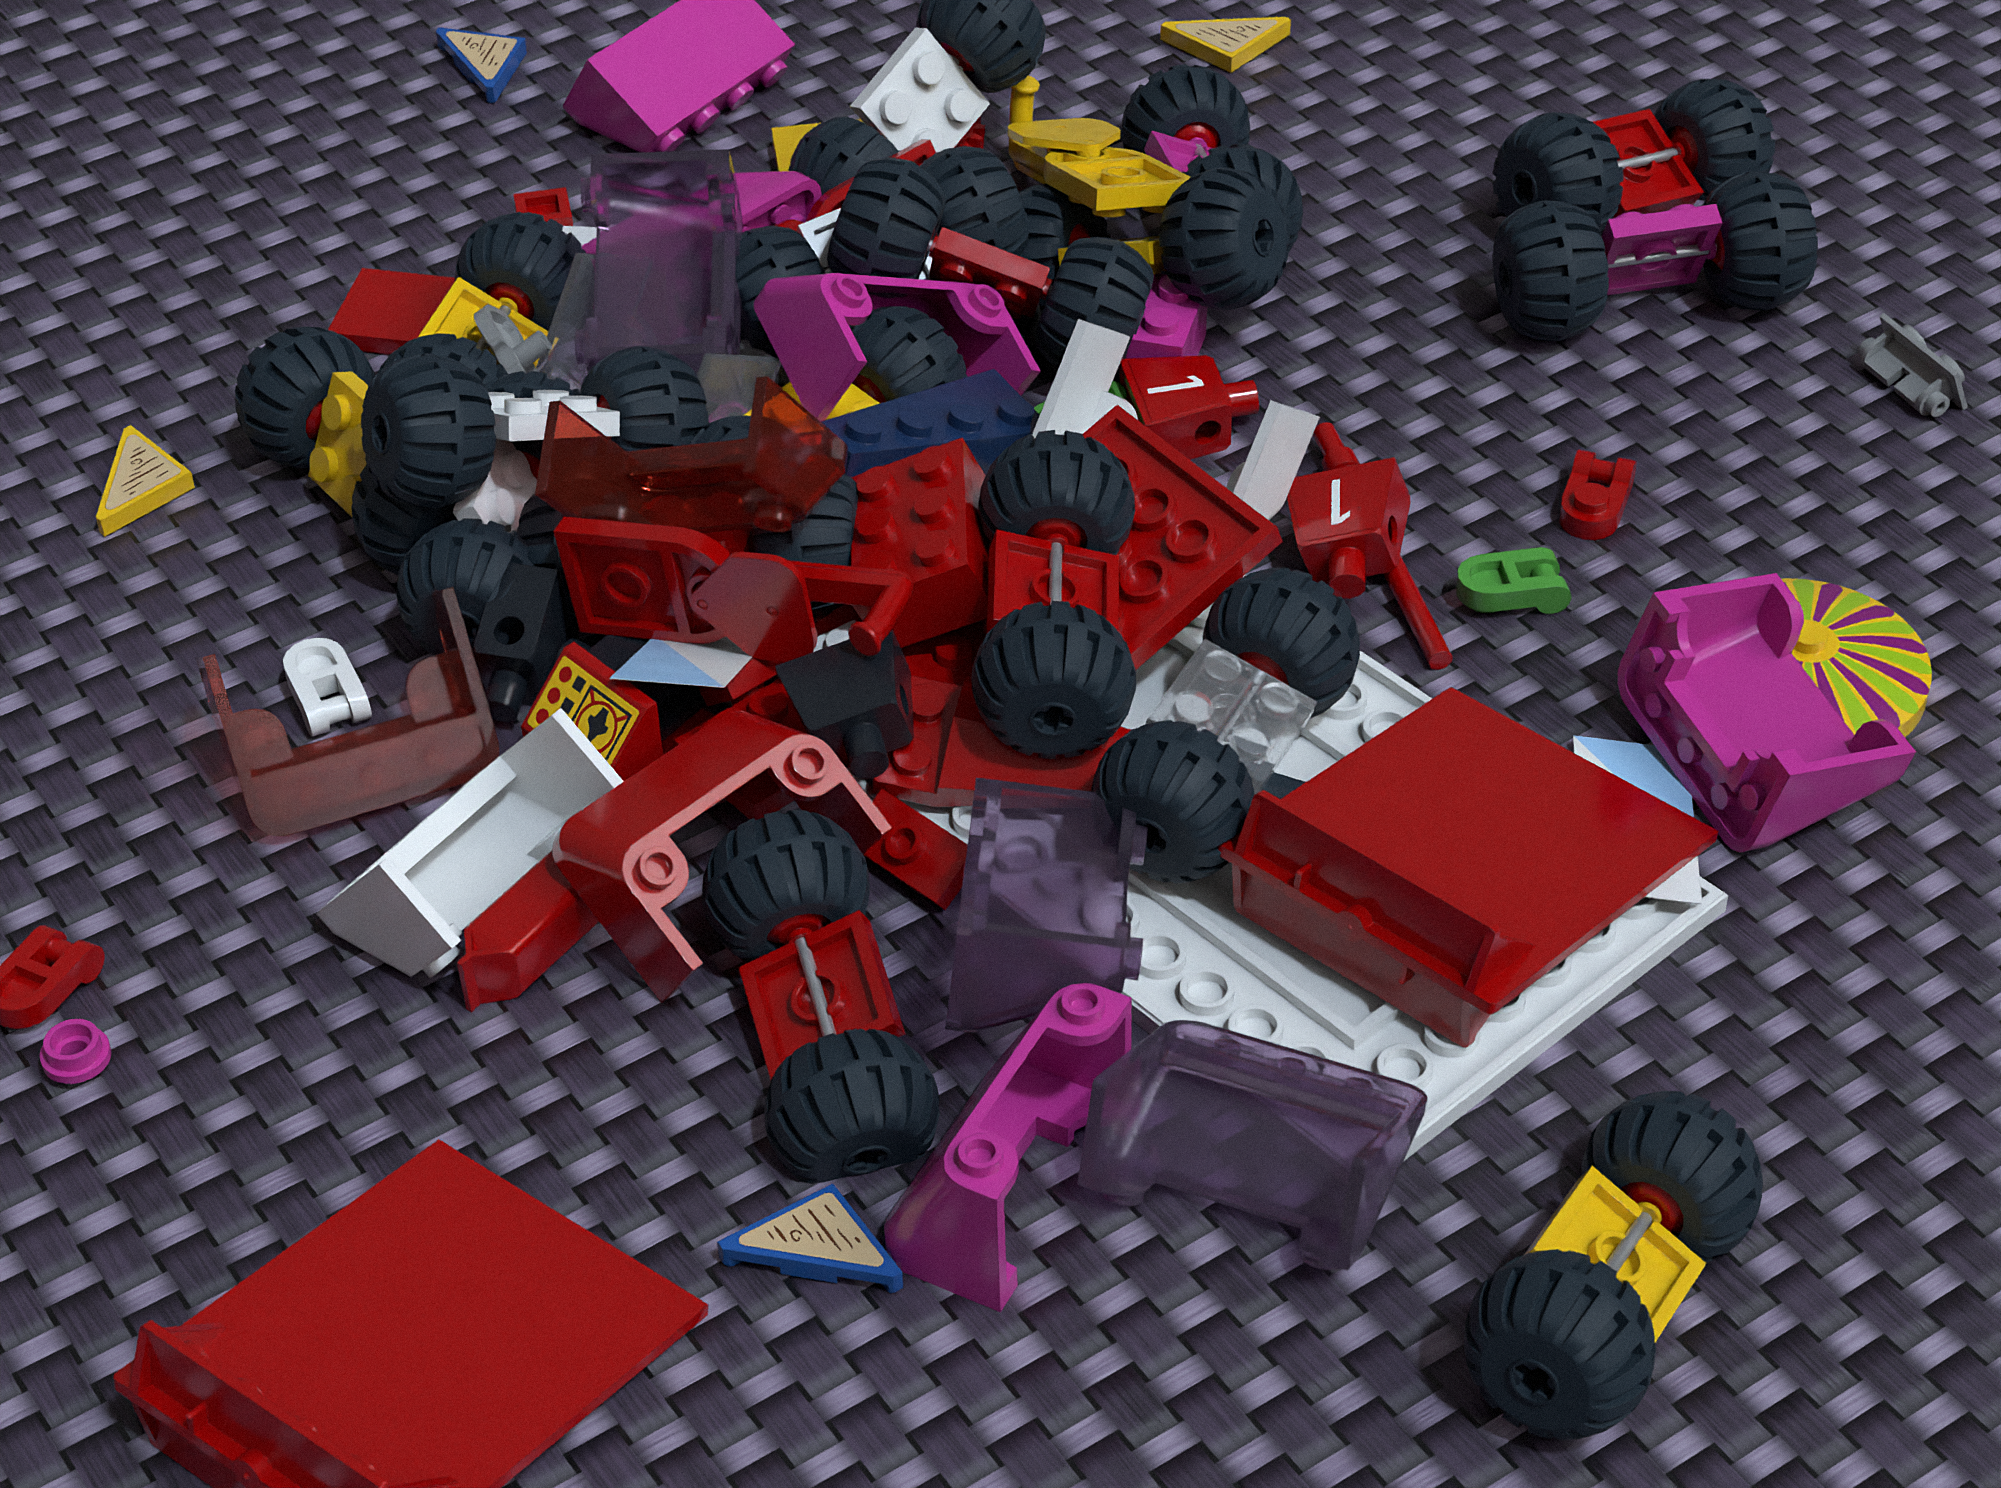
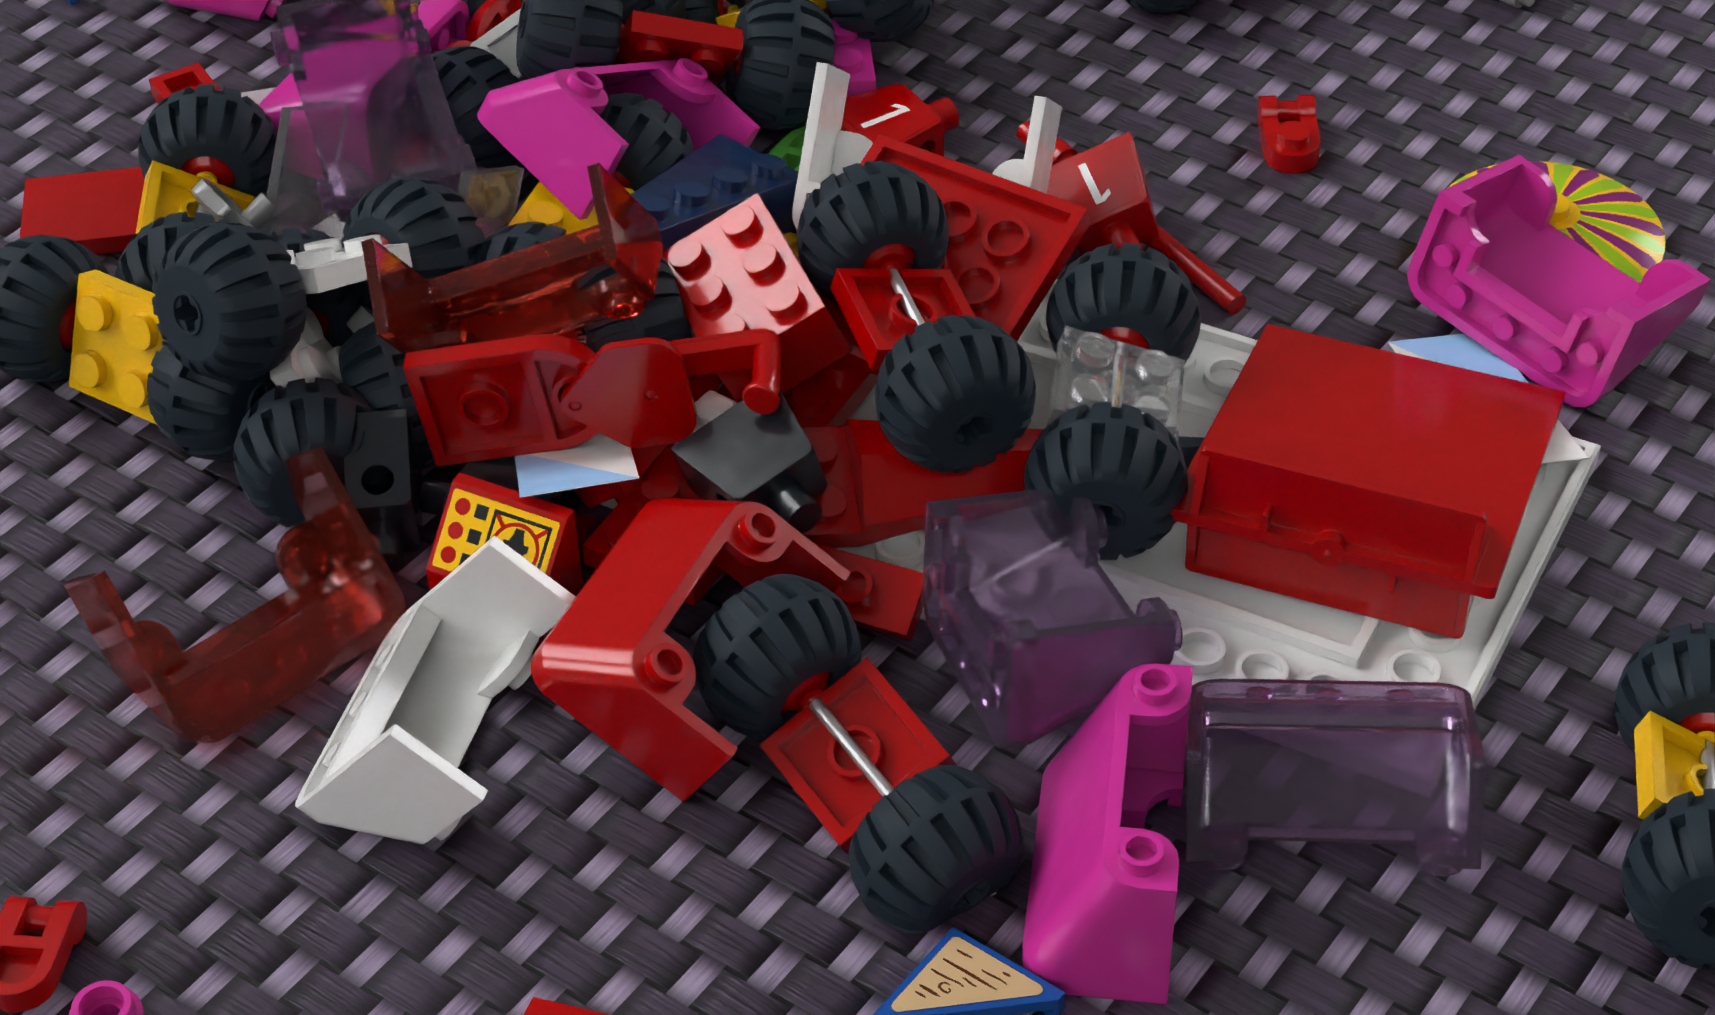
camera: 20 degrees left, 0 degrees up
white plate [283,638,372,737] -> none
red piece [457,850,599,1012] -> none
bright green plate [1456,547,1571,614] -> none

